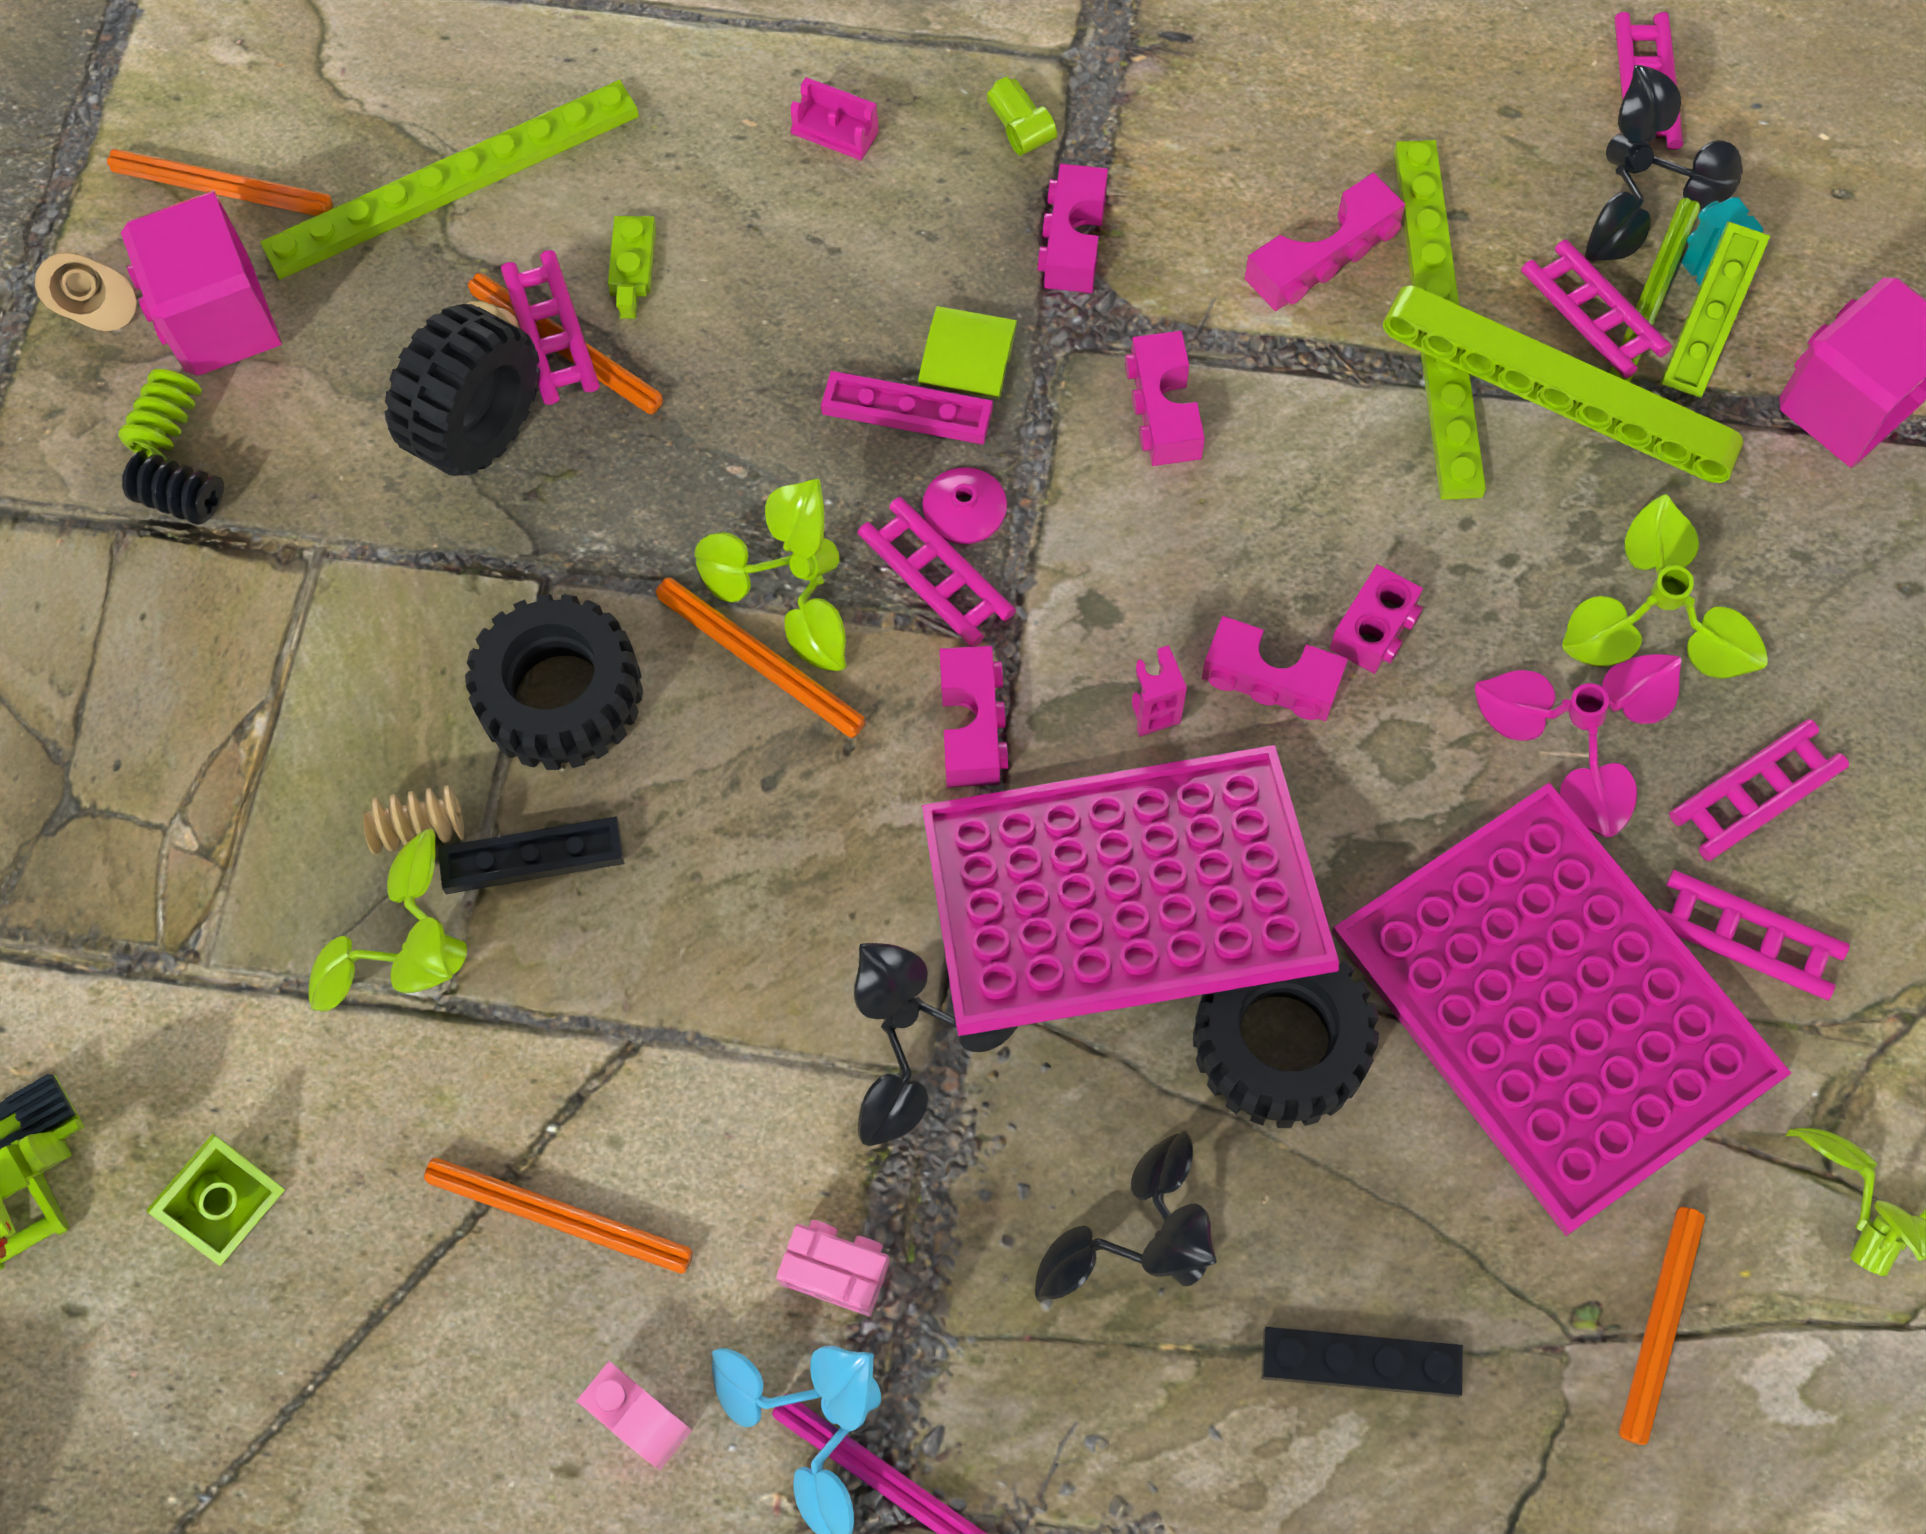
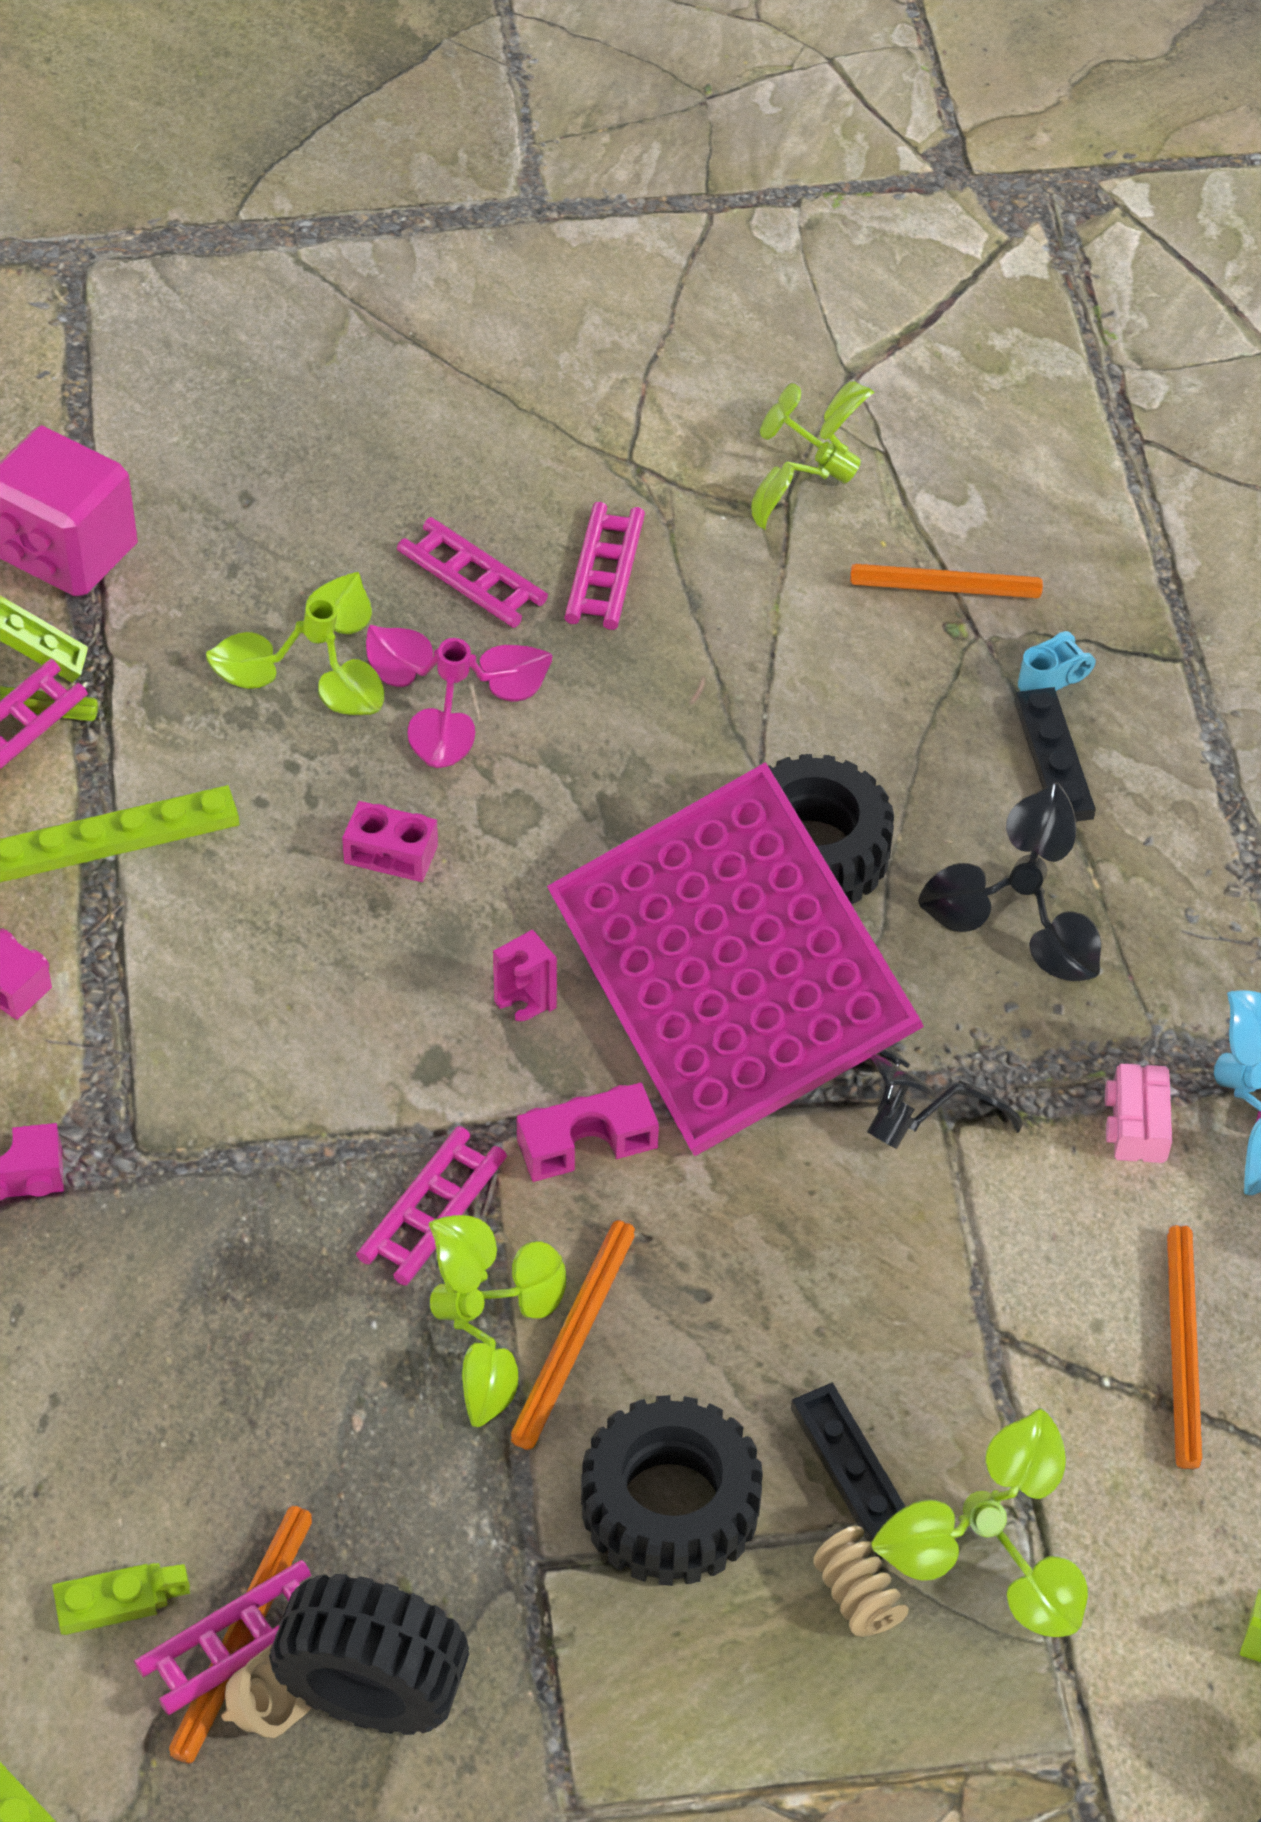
camera: 110 degrees left, 15 degrees down
dark pink plate [821,371,993,445] -> none
lime slope [918,306,1017,400] -> none
dark pink dish [923,467,1007,544] -> none
dark pink arch [1125,330,1205,466] -> none
dark pink arch [1201,616,1348,722] -> none
dark pink plate [1331,782,1791,1236] -> none
lime beam [1383,286,1744,483] -> none
none -> medium azure piece [1018,631,1096,691]

